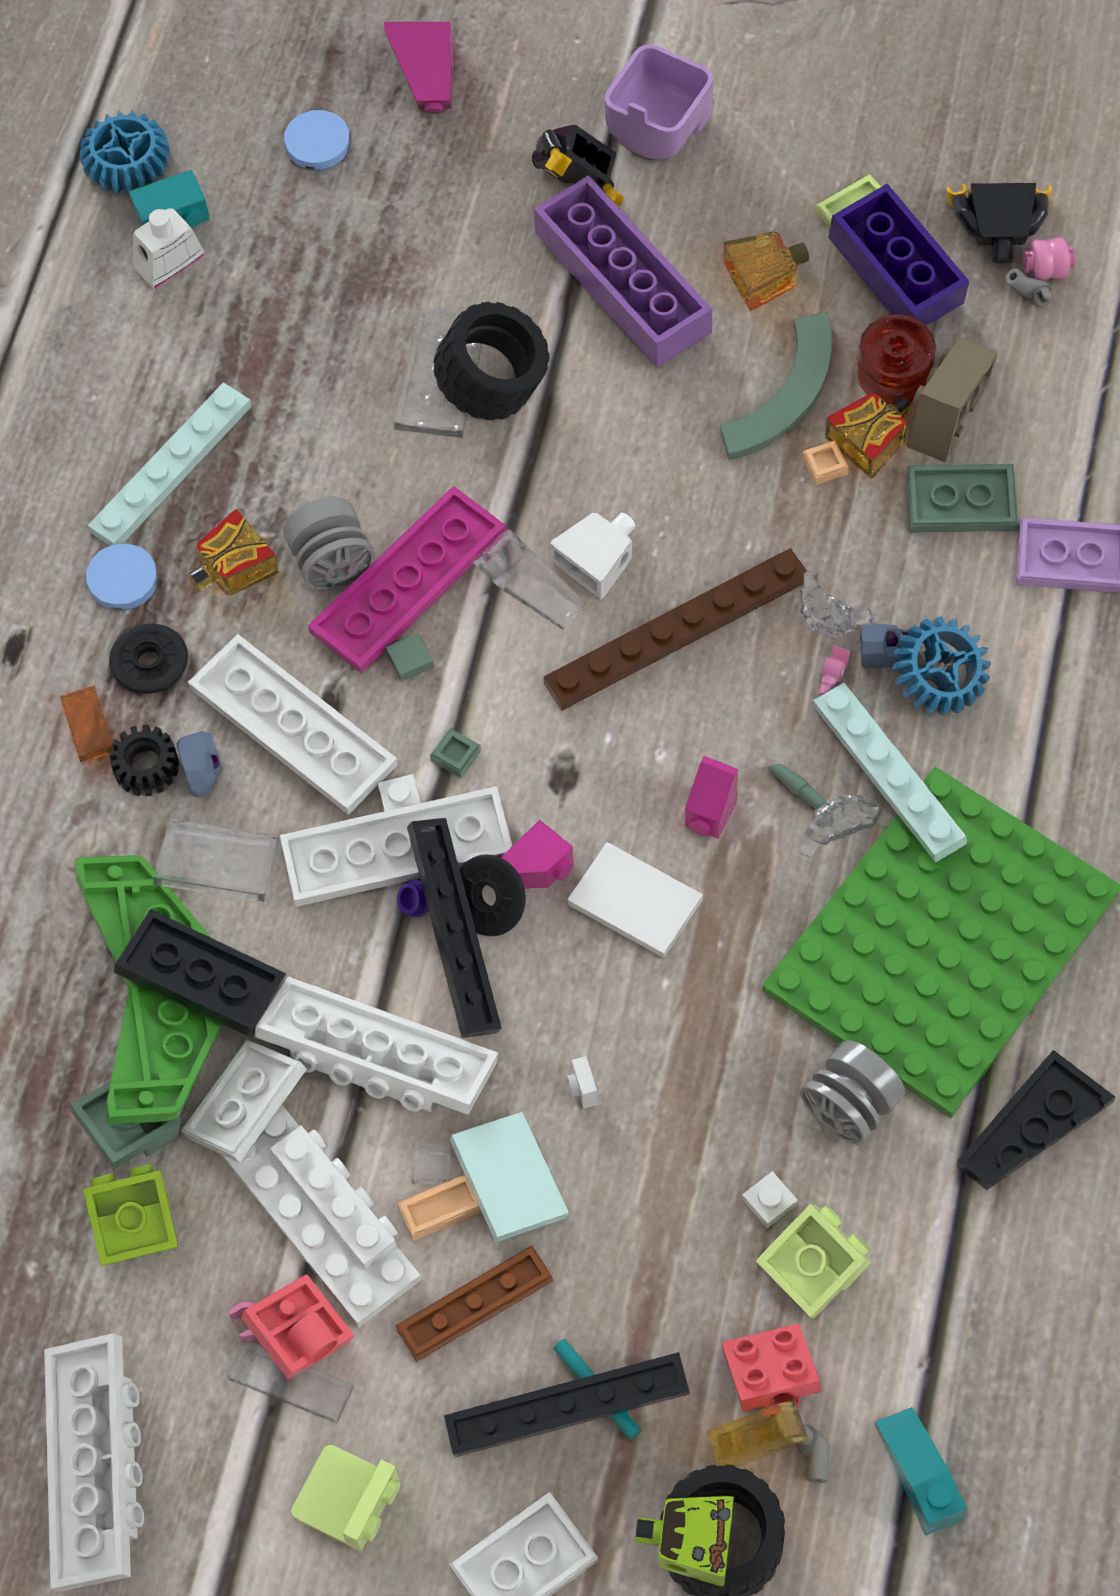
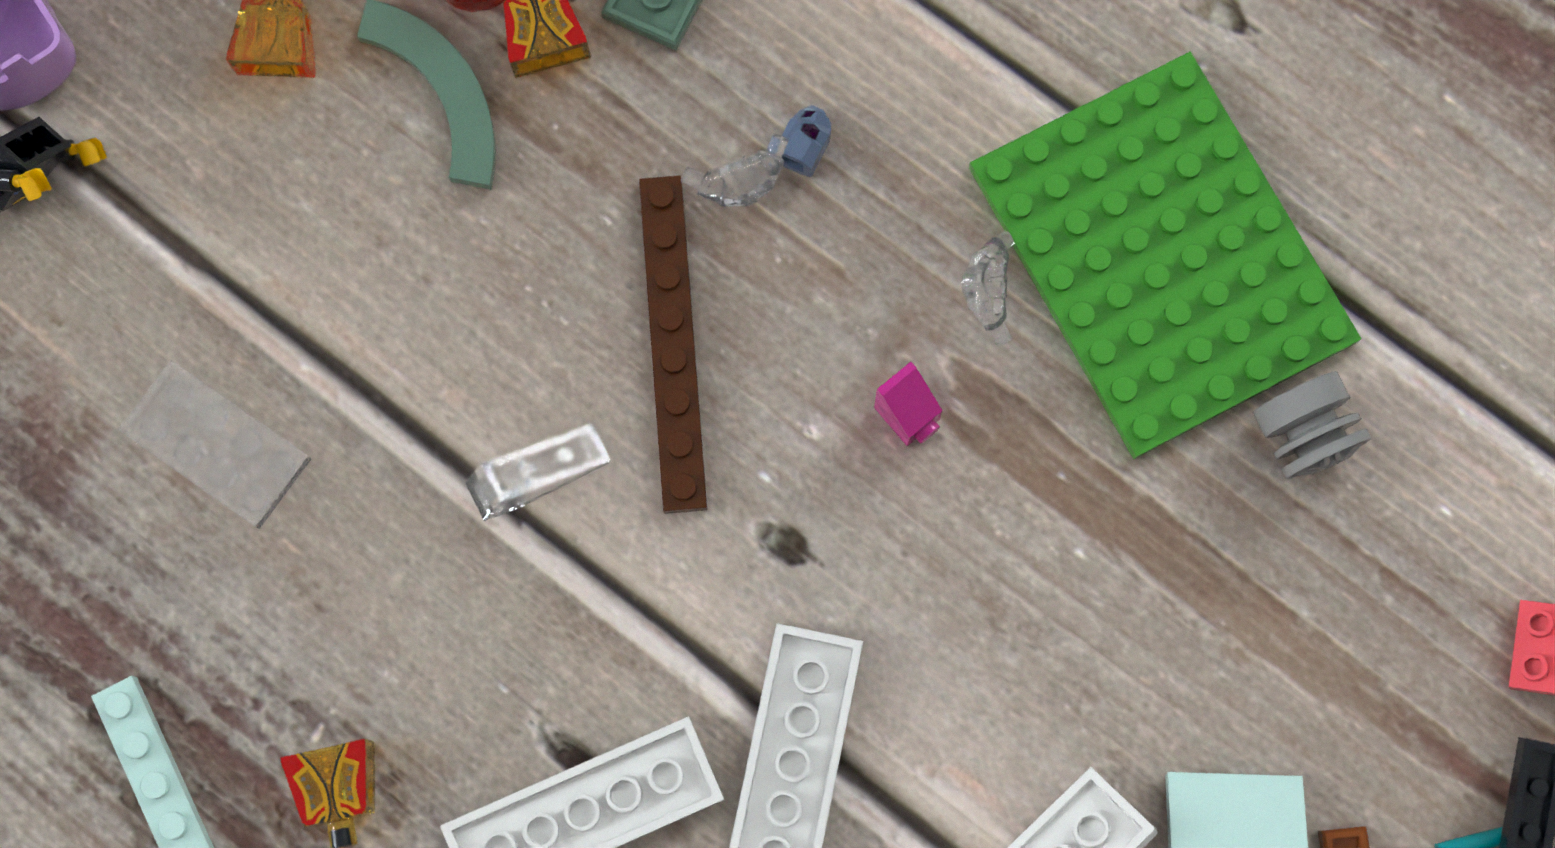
camera: 65 degrees left, 15 degrees up
light grey wheel [283,496,375,591] -> none
dark pink plate [308,486,506,674] -> none
white plate [377,774,421,811] -> none
sand green tile [386,633,434,681] -> none
dark purple plate [397,880,428,917] -> none
black plate [407,817,502,1038] -> none
sand green tile [430,728,481,778] -> none
black tyre [433,301,550,421] -> none
black wheel [460,854,526,936] -> none
dark pink slope [501,820,574,889] -> none
medium lavender brick [534,175,712,367] -> none
white torso [550,512,636,600] -> none
white tile [567,842,703,958] -> none
white plate [567,1056,598,1109] -> none
white plate [742,1171,798,1229] -> none
yellowish green plate [756,1204,872,1318] -> none
sand green piece [768,764,828,813] -> none
light nougat tile [802,440,849,485] -> none
light aqua plate [813,683,967,863] -> none
bright pink piece [818,645,851,695] -> none
dark azure gear [892,616,991,715] -> none
black wing [956,1050,1115,1190] -> none

